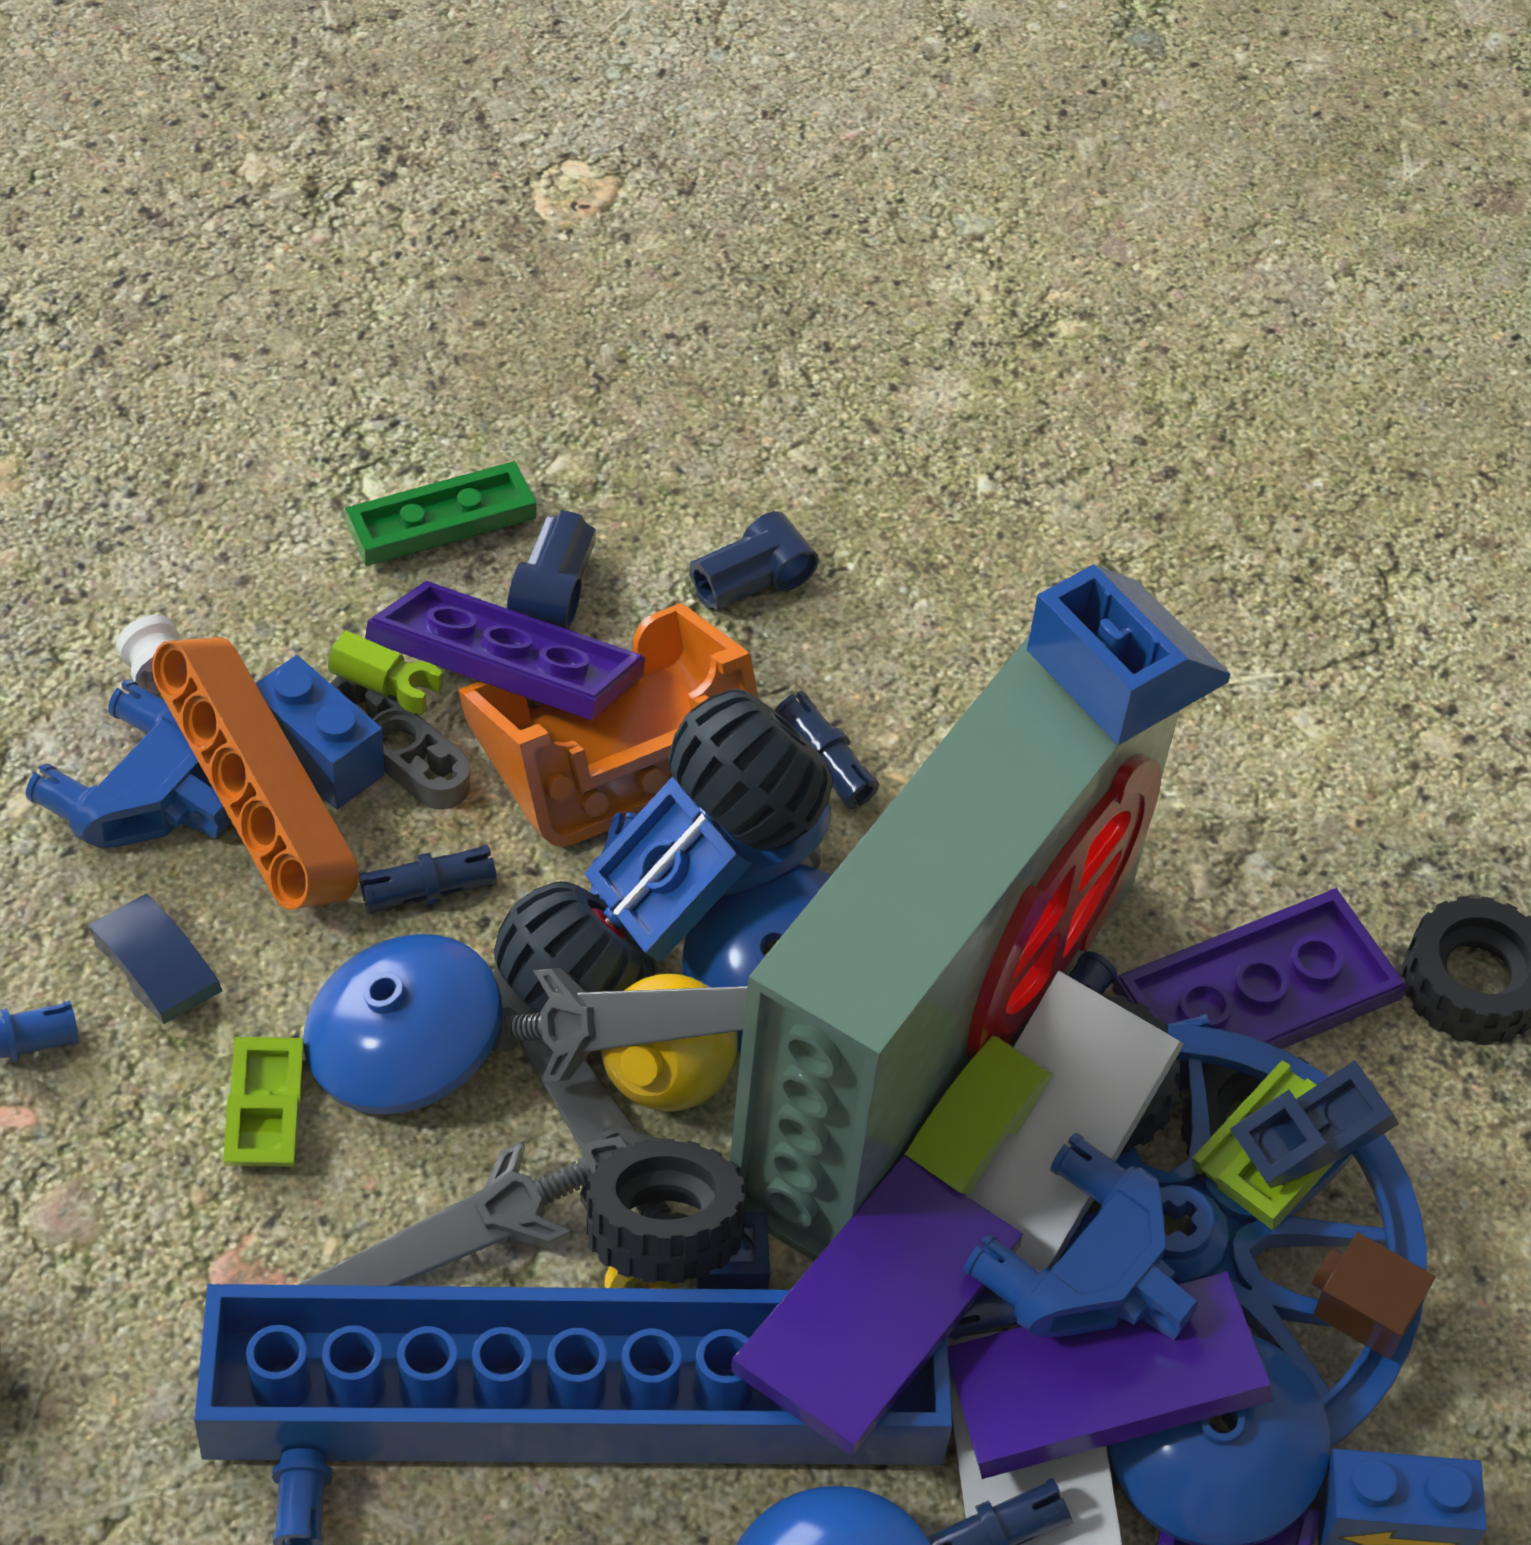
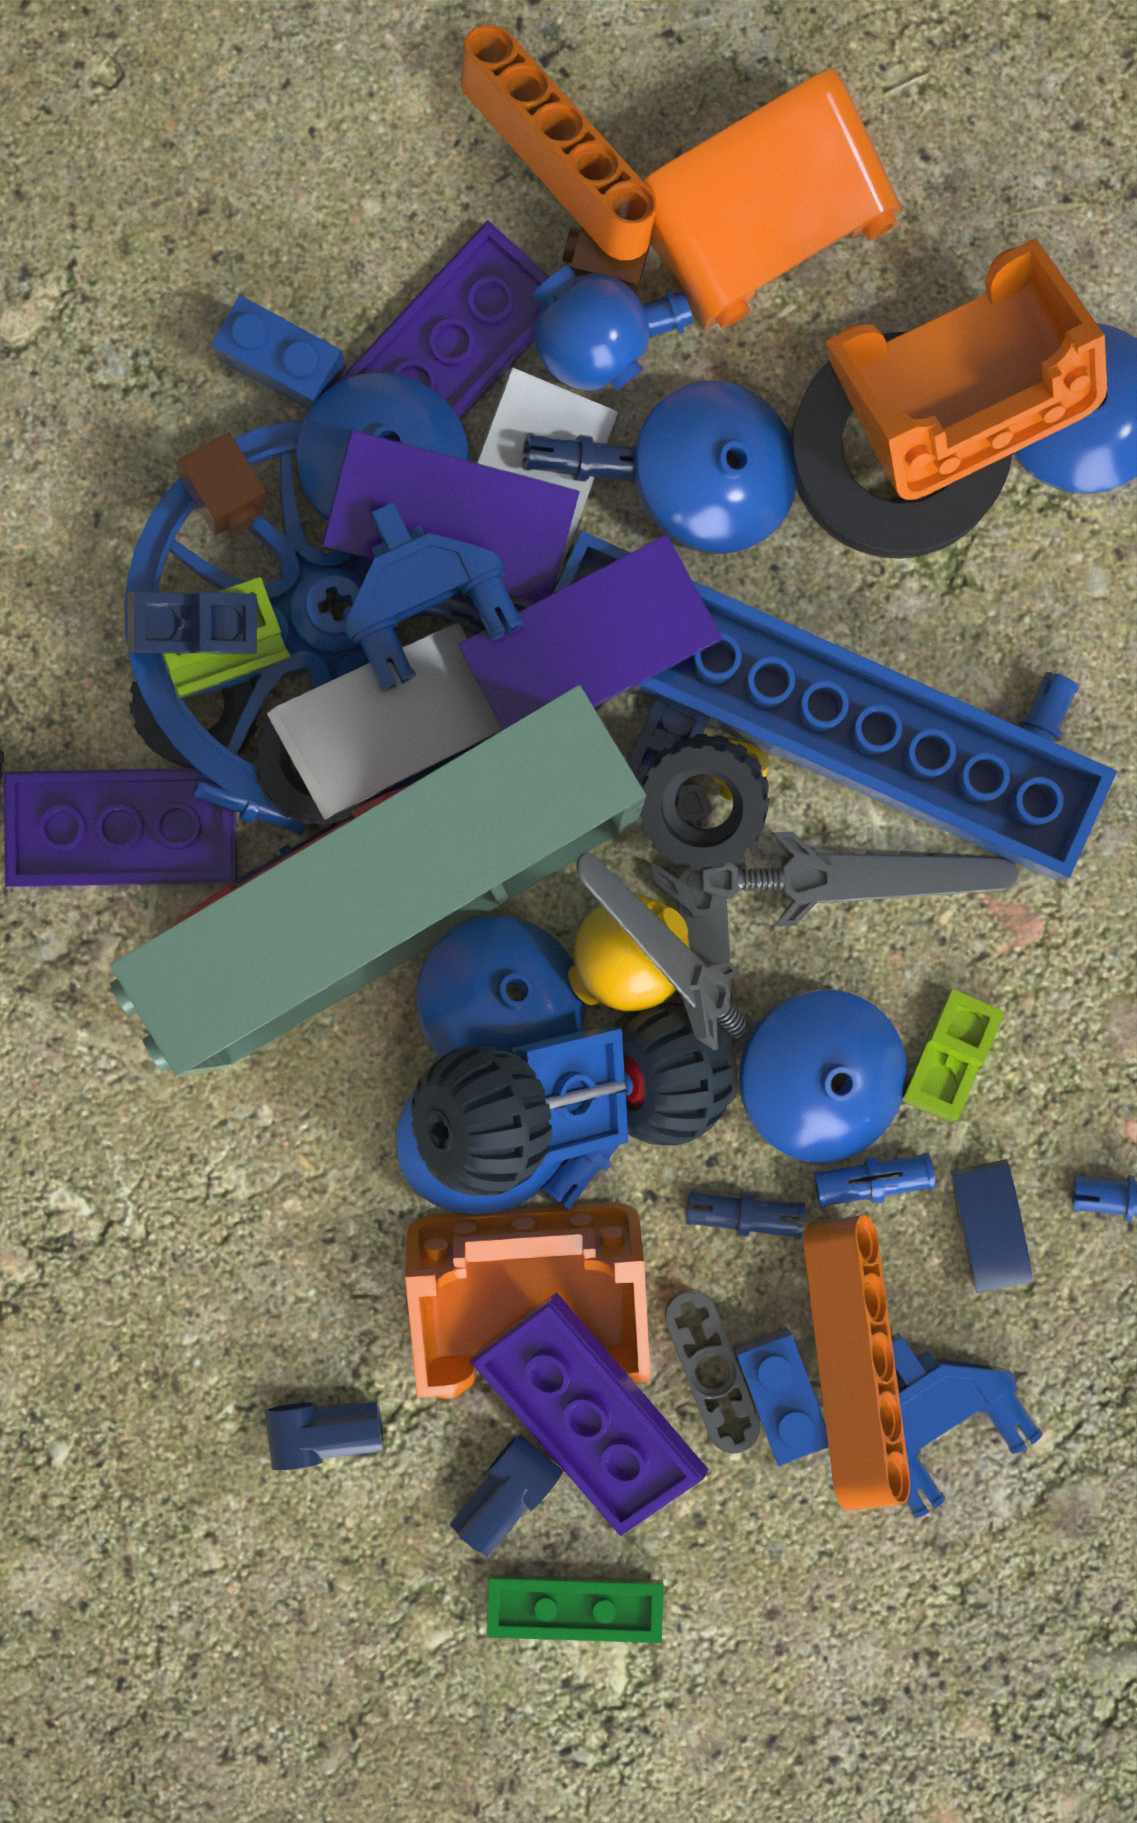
camera: 150 degrees left, 35 degrees up
white wheel [116,615,180,695] -> none
lime bar [328,630,443,715] -> none
dark blue pin [775,691,880,809] -> none
lime slope [905,1035,1054,1194] -> none
blue slope [1027,564,1231,745] -> none
none -> blue pin [814,1152,935,1208]

